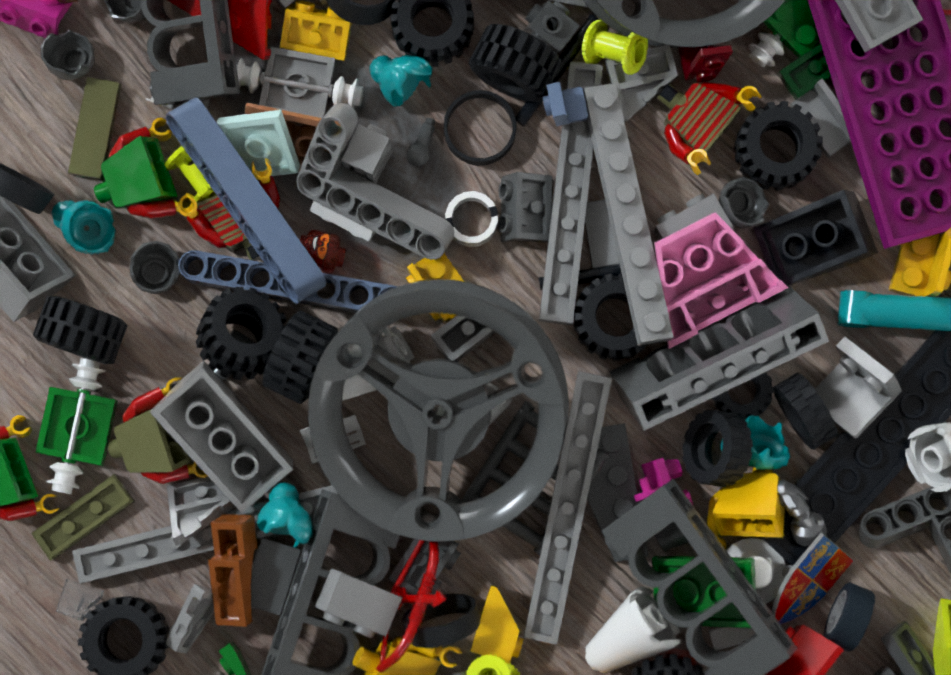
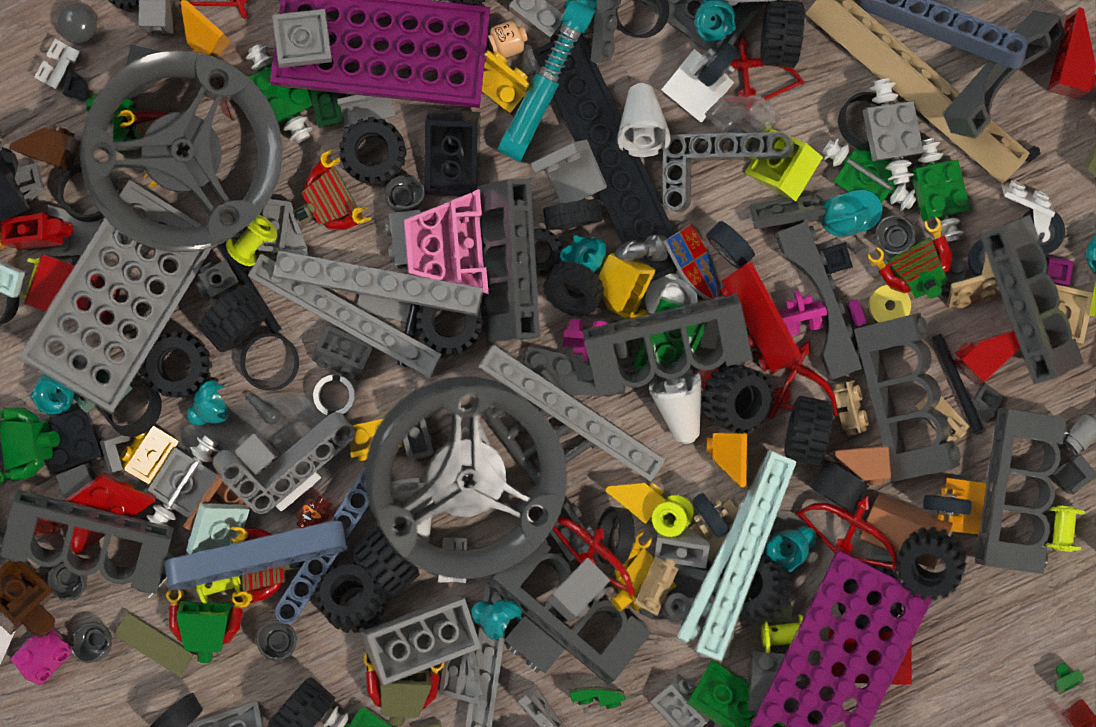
camera: 65 degrees left, 5 degrees up
teal piece [51,200,116,255] -> none
dark orange slope [208,514,258,627] -> none
sand blue bracket [543,82,589,126] -> none
dark red bracket [678,45,733,82] -> none

